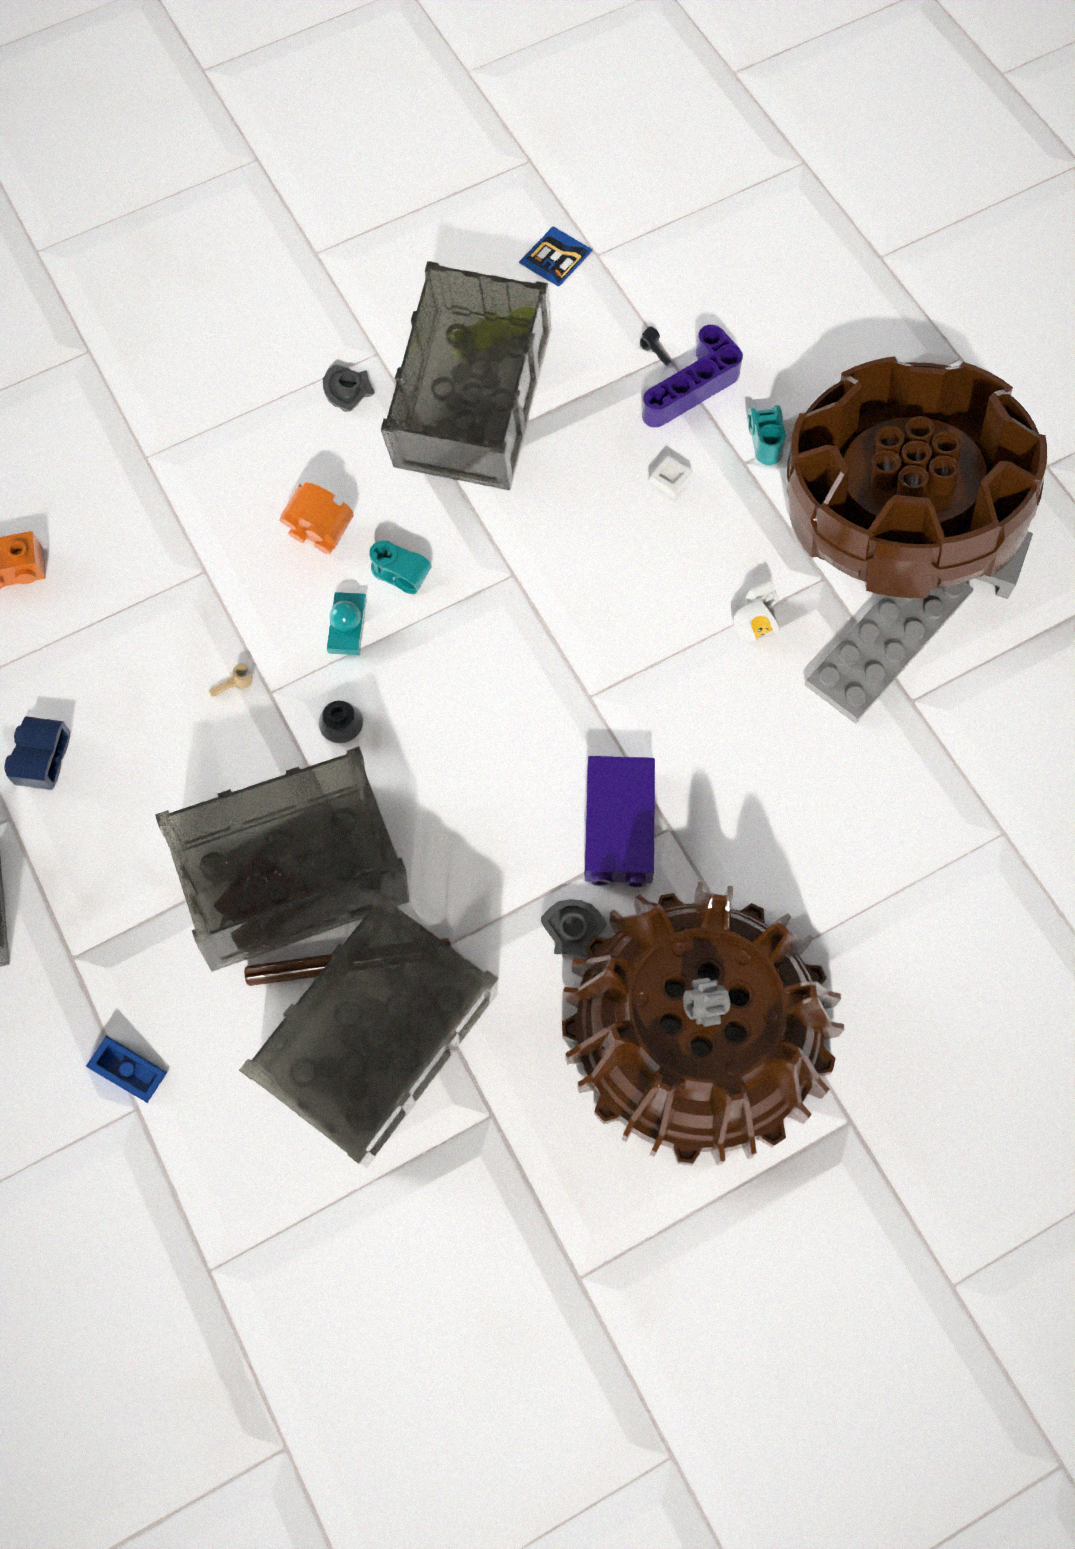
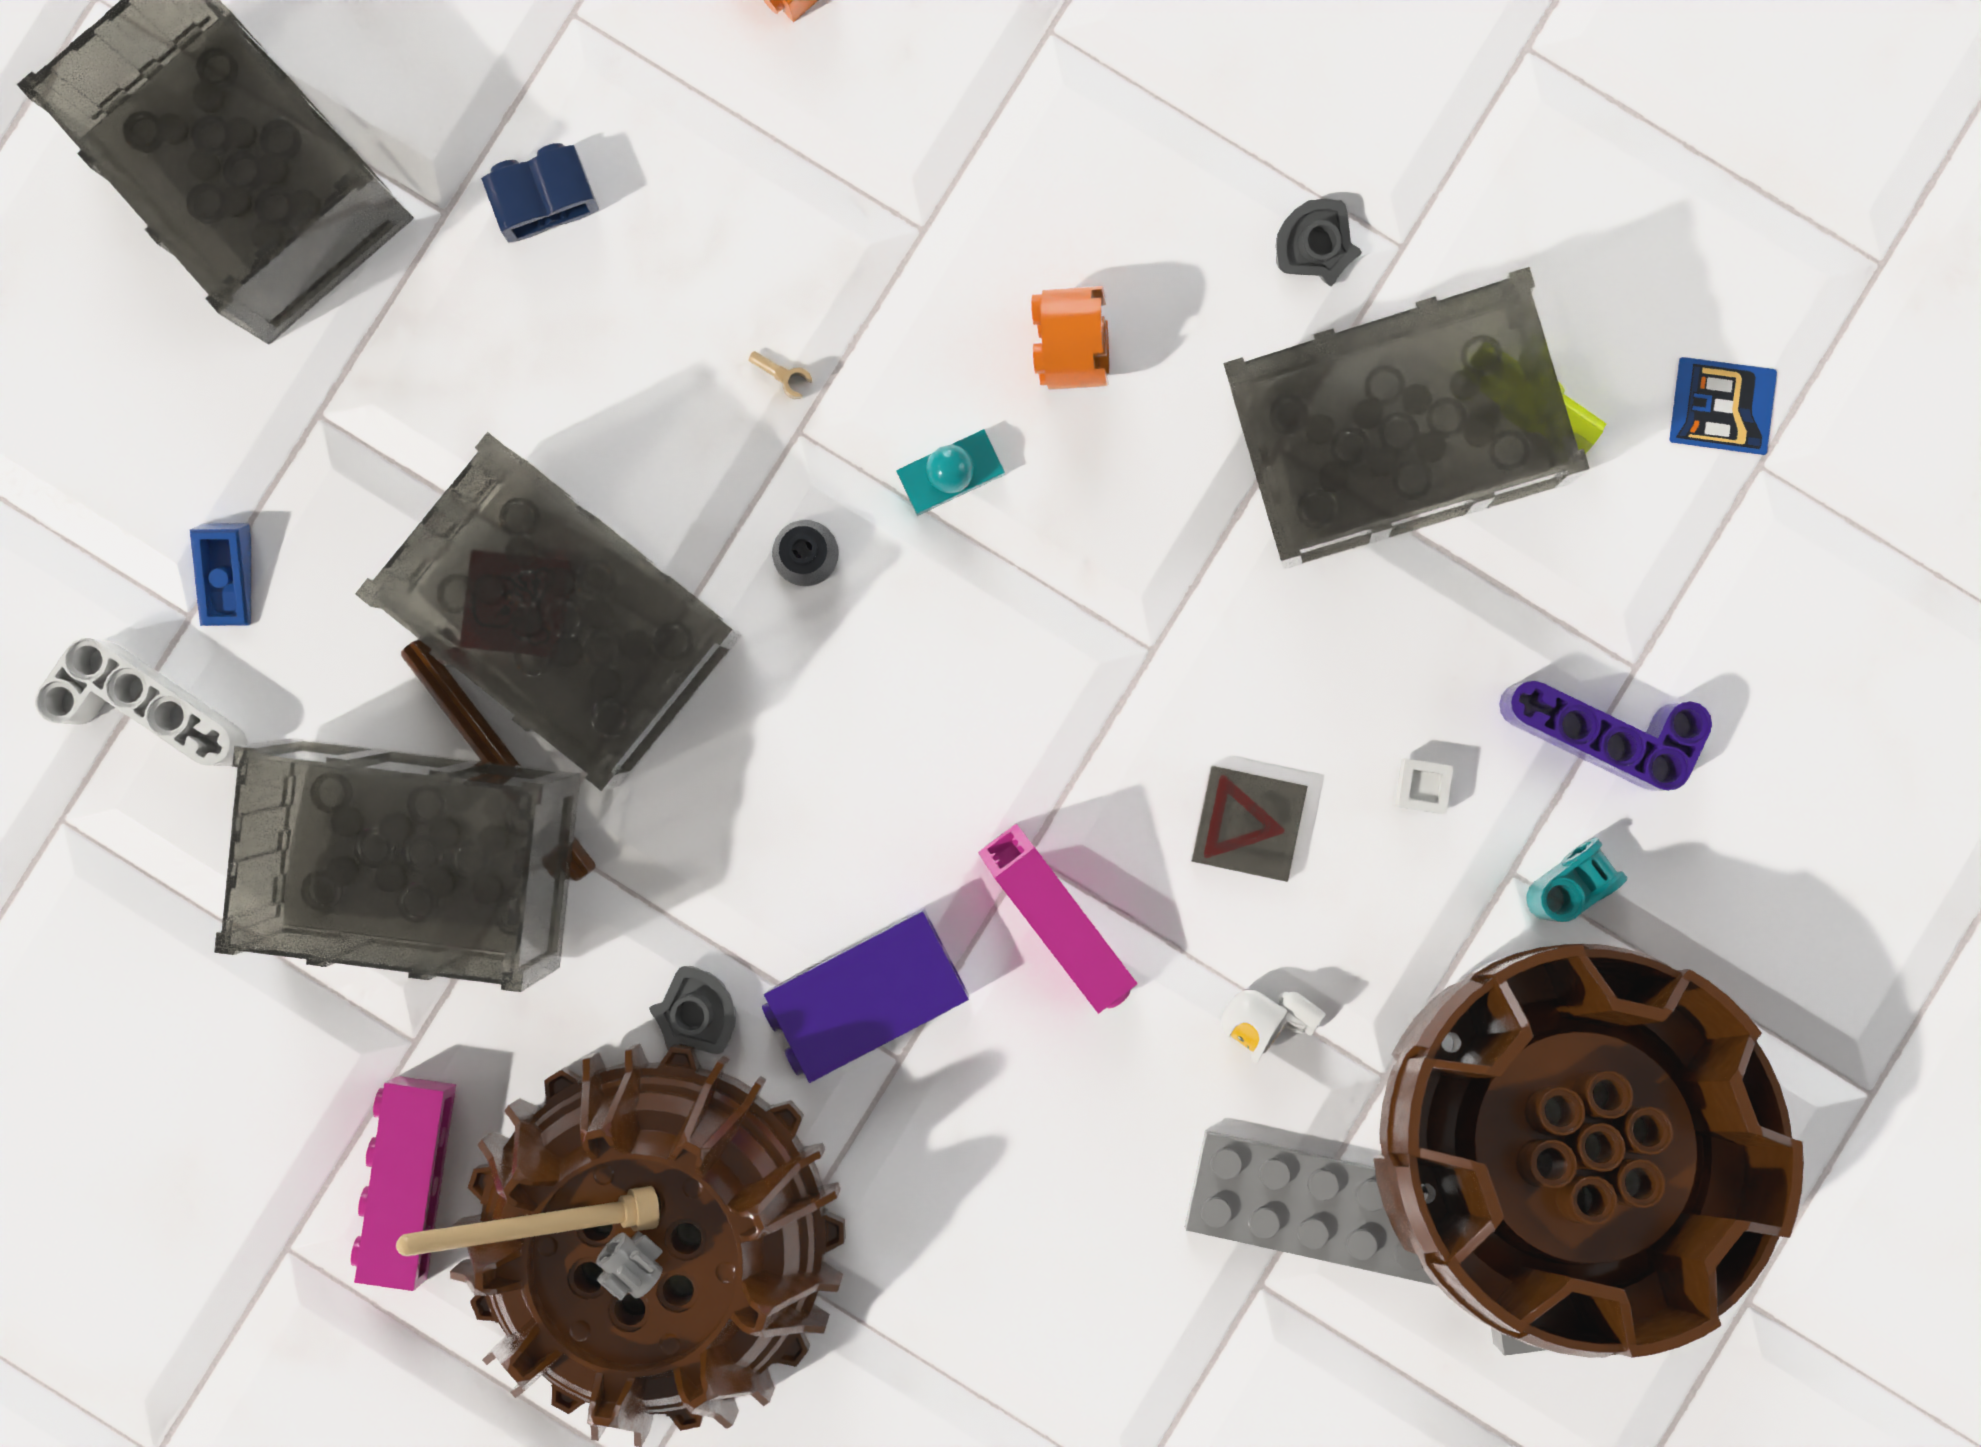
camera: 60 degrees right, 20 degrees up
teal piece [369,540,432,594] -> none
black hand [640,326,671,366] -> none
none -> white beam [35,638,248,766]
none -> dark pink brick [350,1076,457,1291]
none -> tan piece [396,1186,659,1256]
none -> dark pink slope [978,823,1138,1014]
none -> clear smoke tile [1190,766,1308,882]

